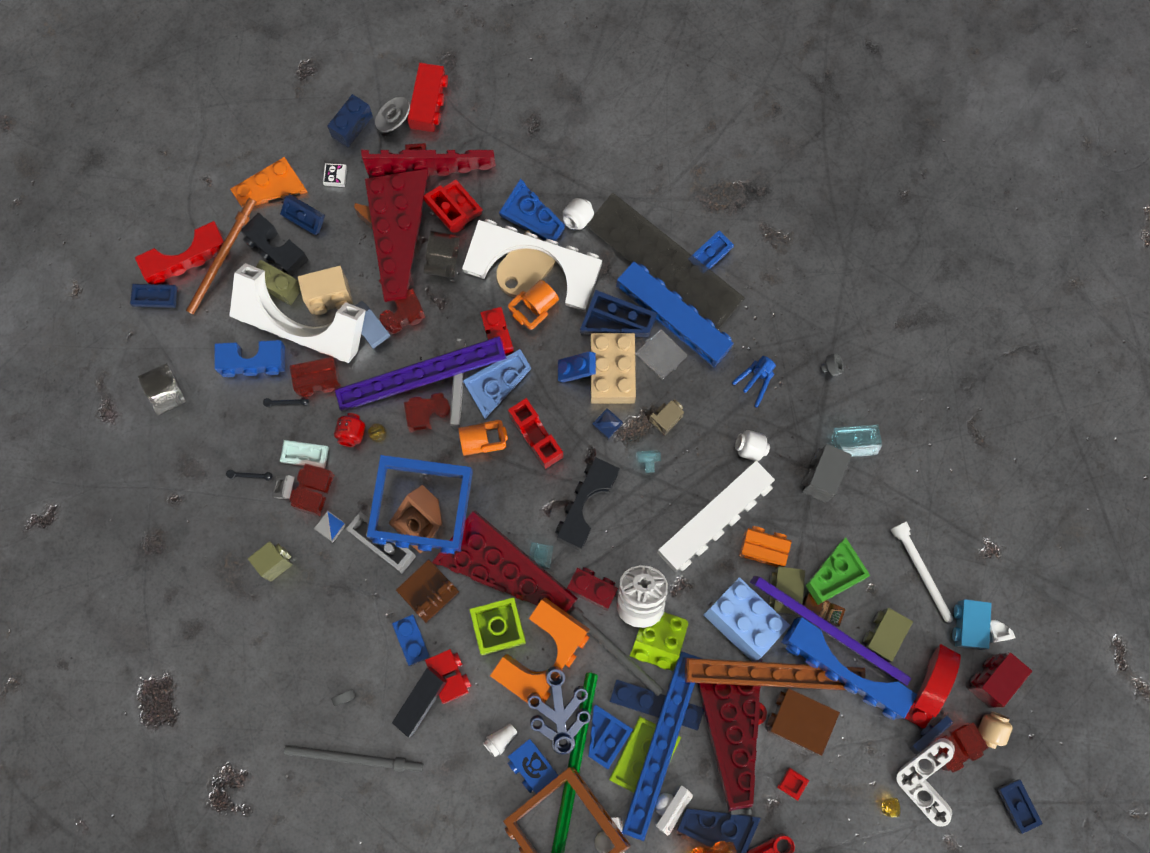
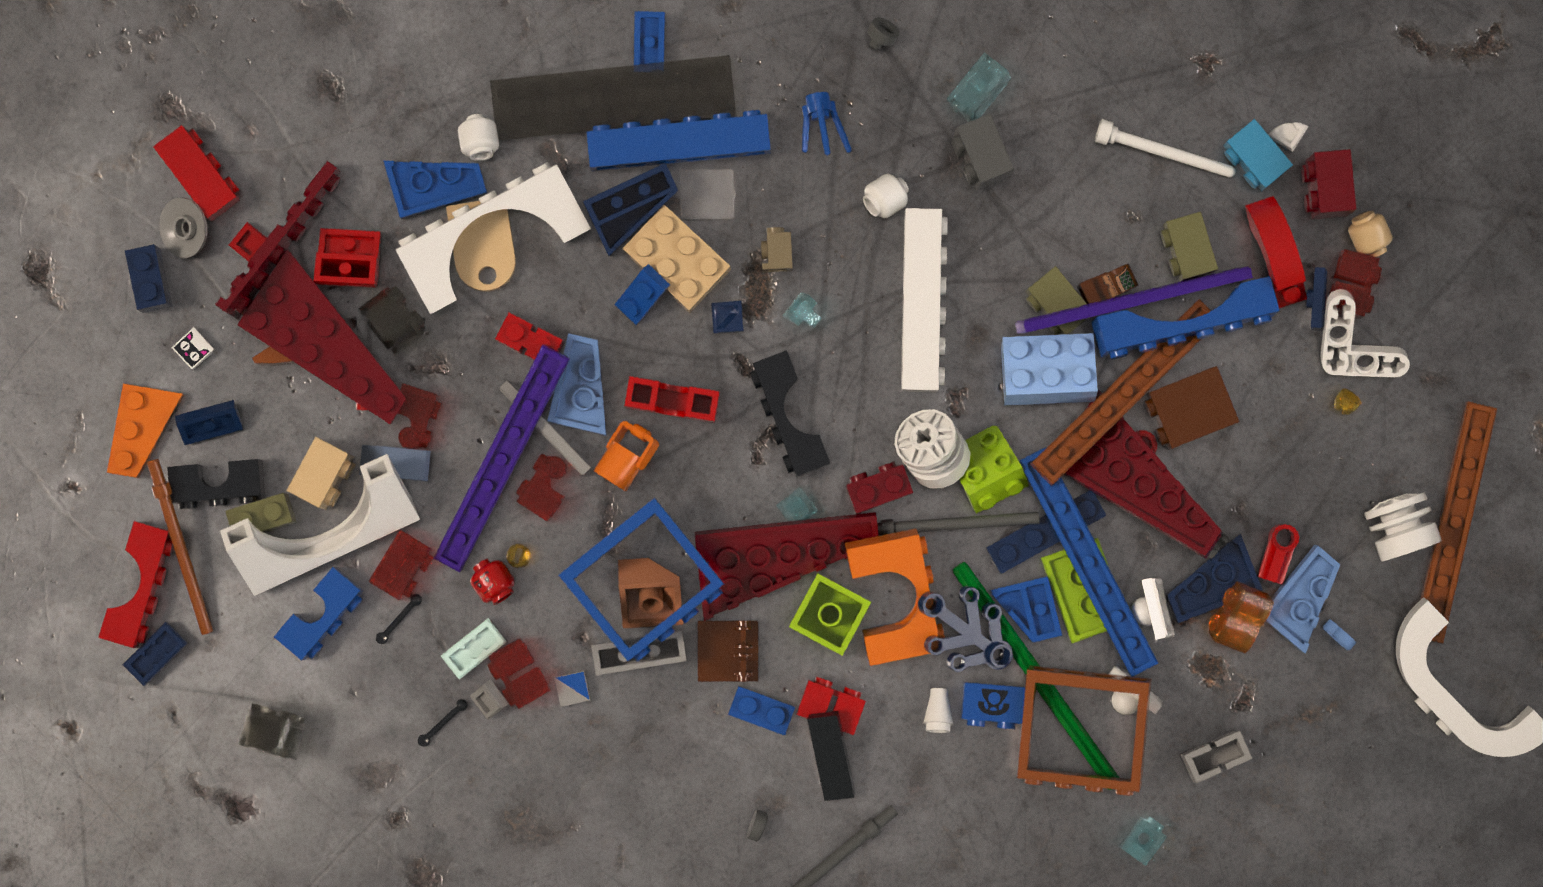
camera: 45 degrees left, 10 degrees up
olive piece [247,541,293,582] -> none
orange piece [508,280,559,329] -> none
orange brick [739,526,792,567] -> none
red tile [777,767,810,801] -> none
bright green wing [806,537,870,605] -> none
dark blue plate [997,779,1043,834] -> none

